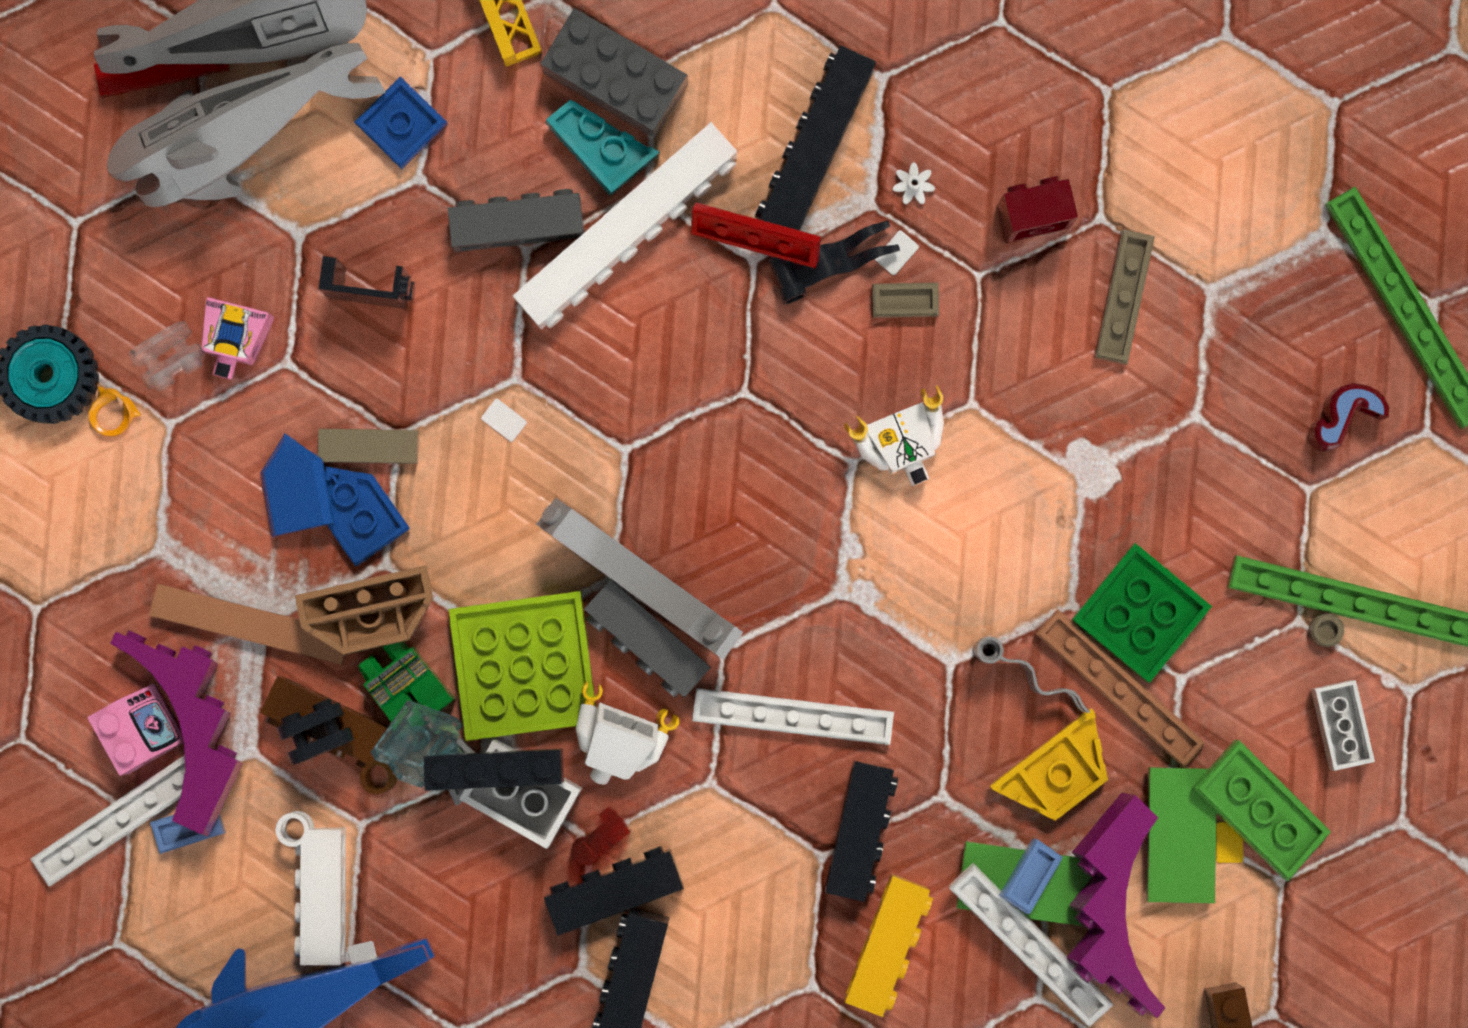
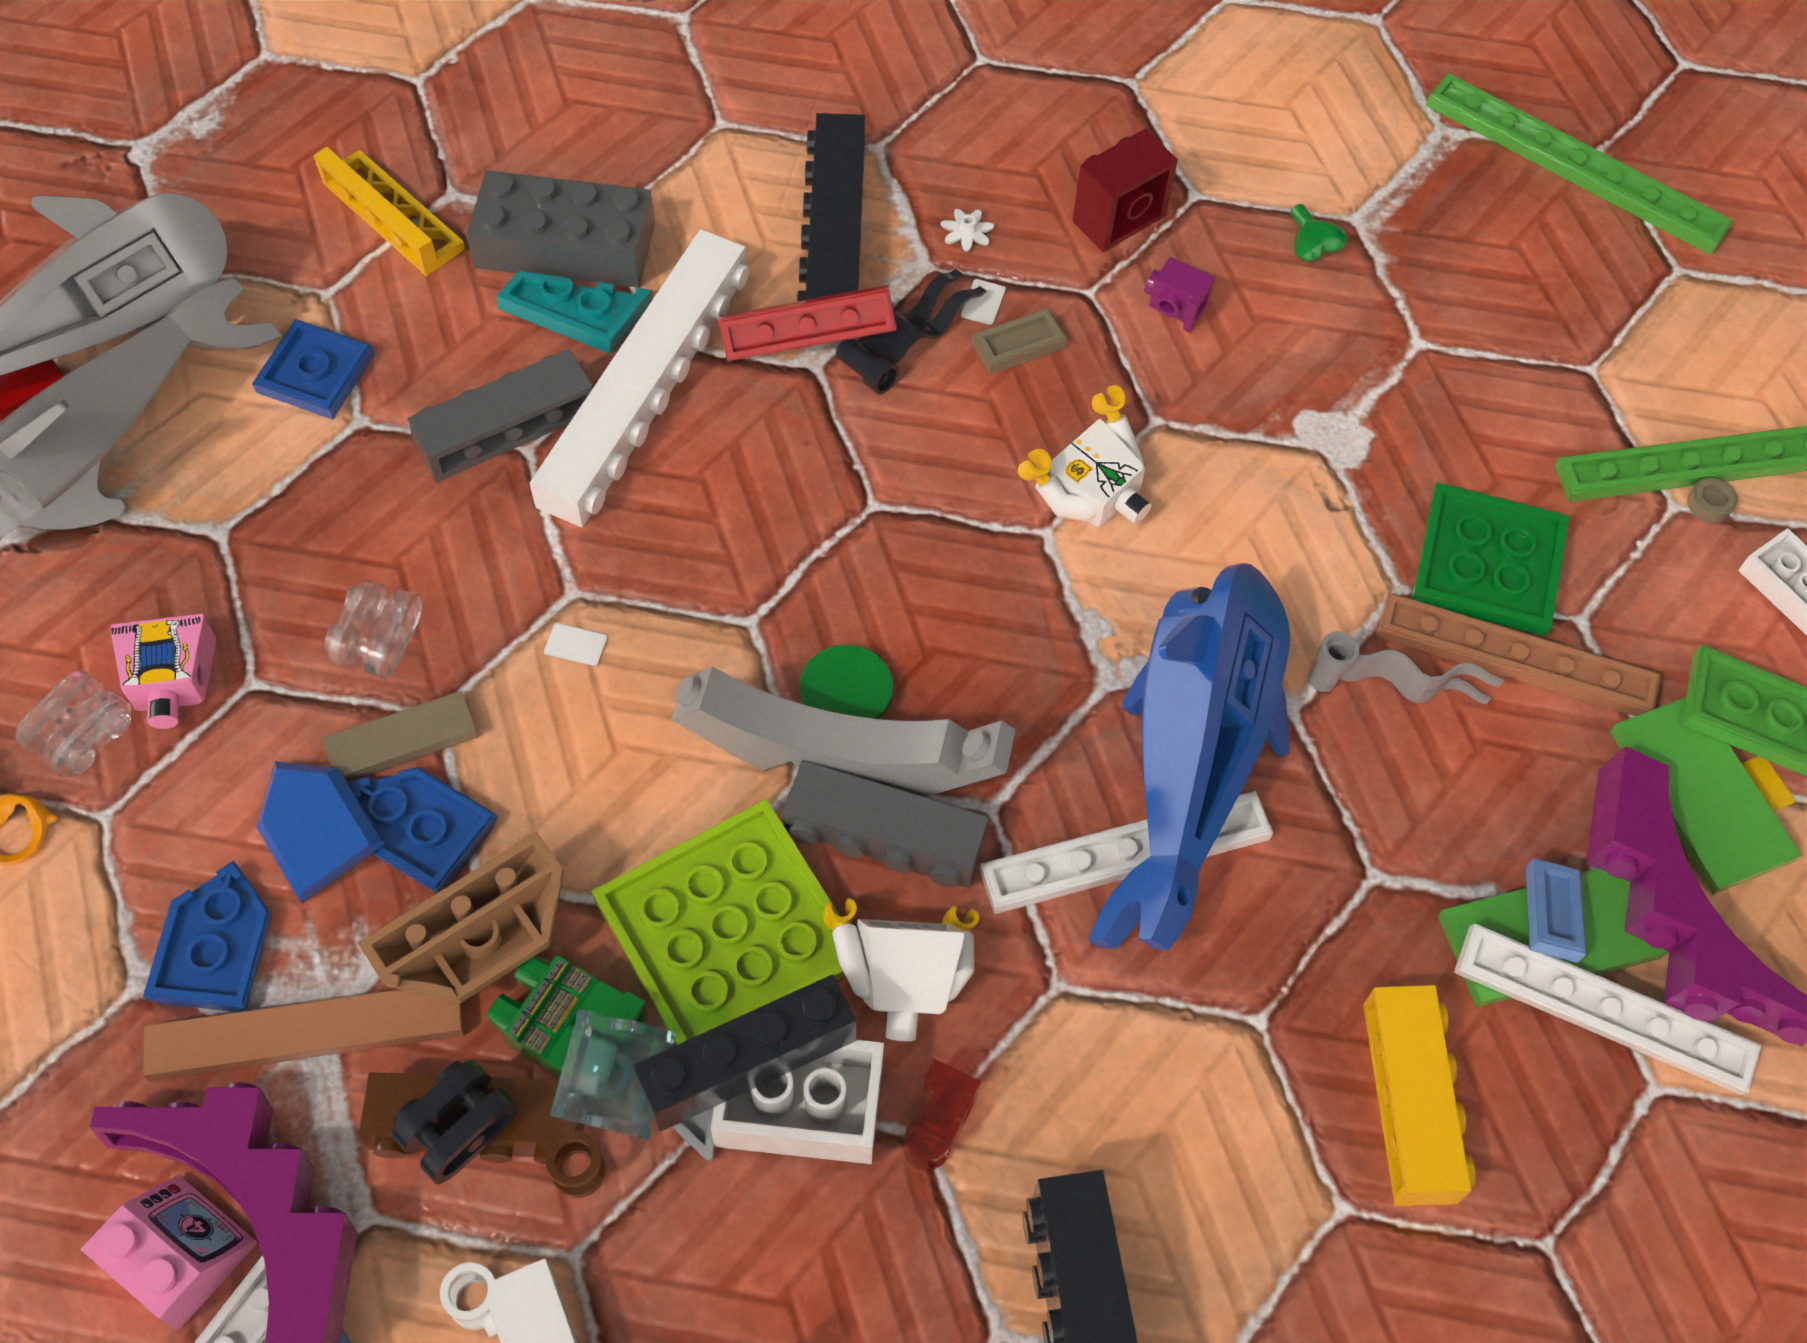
camera: 25 degrees left, 25 degrees down
black panel [318,256,415,309] -> none
black brick [544,846,684,936] -> none
black brick [825,760,898,902] -> none
yellow wing [989,708,1108,821] -> none
dark tan tile [1094,229,1155,365] -> none
dark red animal [1309,383,1390,452] -> none
none -> blue tile [143,860,272,1012]
none -> clear brick [324,579,422,679]
none -> green tile [800,645,893,719]
none -> blue animal [1088,563,1291,950]
none -> magenta brick [1144,257,1215,333]
none -> green rock [1290,204,1348,262]

